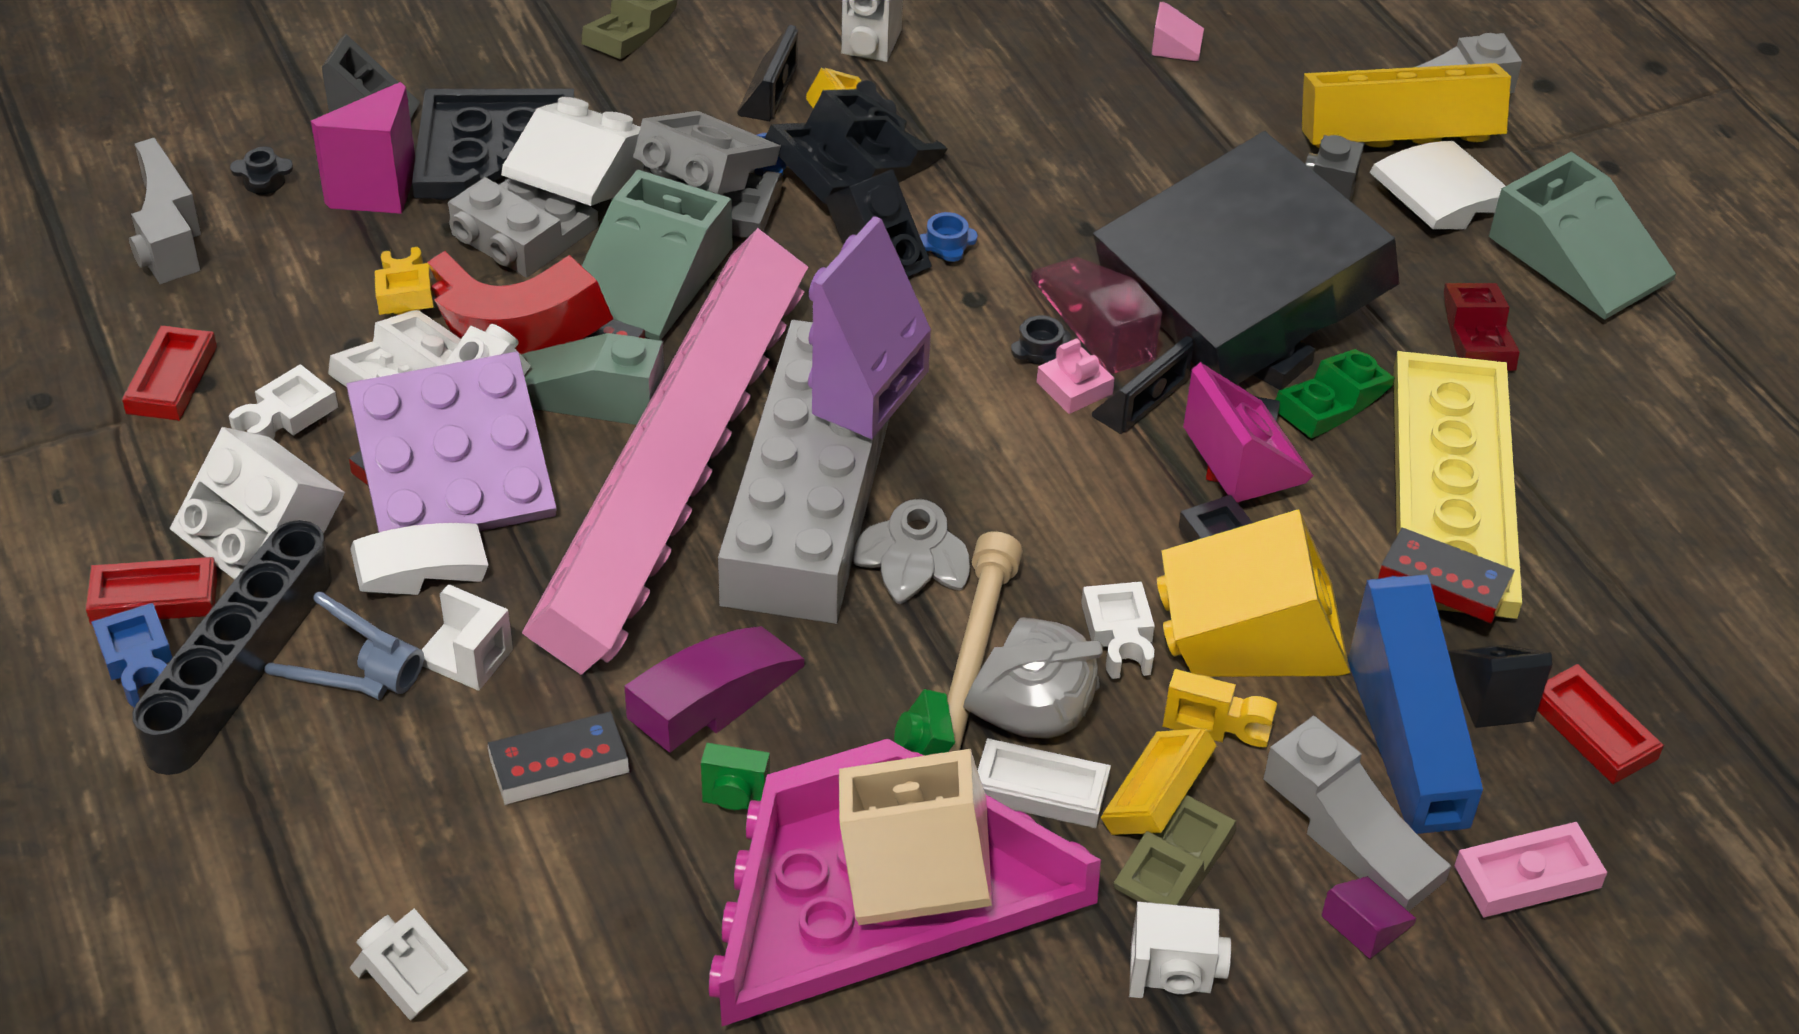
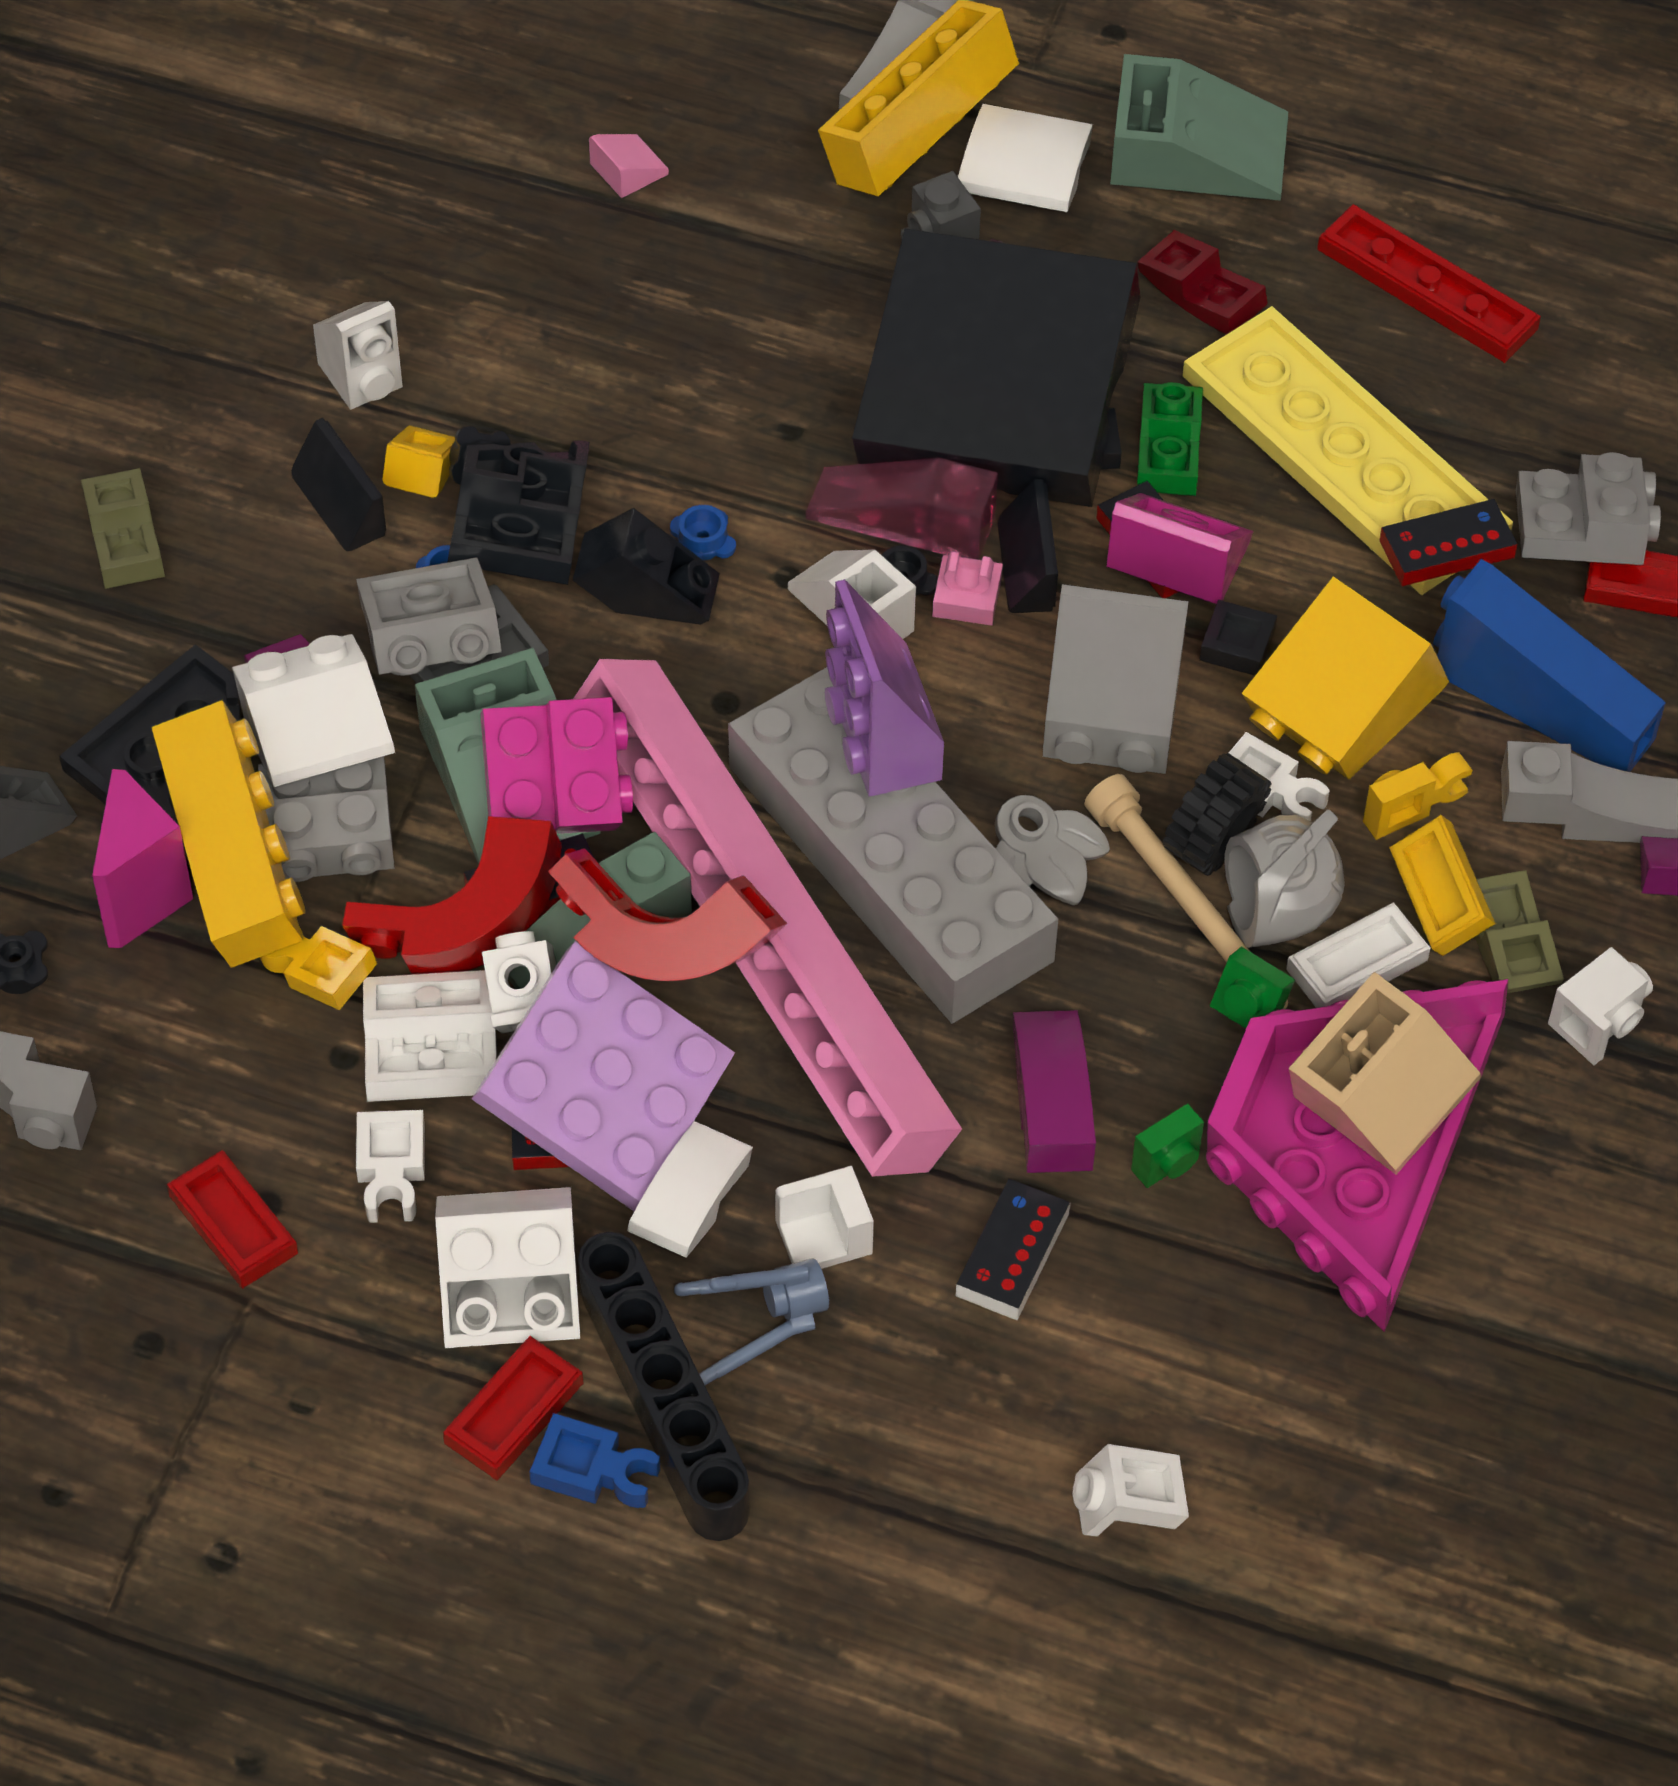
camera: 45 degrees left, 10 degrees up
black slope [1448,645,1552,728] -> none
none -> yellow brick [151,700,305,968]
none -> dark pink plate [480,697,633,834]
none -> arch [548,848,787,981]
none -> white slope [788,549,916,639]
none -> light grey slope [1042,584,1189,774]
none -> black tyre [1163,753,1272,876]
none -> red tile [1317,204,1541,363]
none -> light grey plate [1515,452,1661,565]

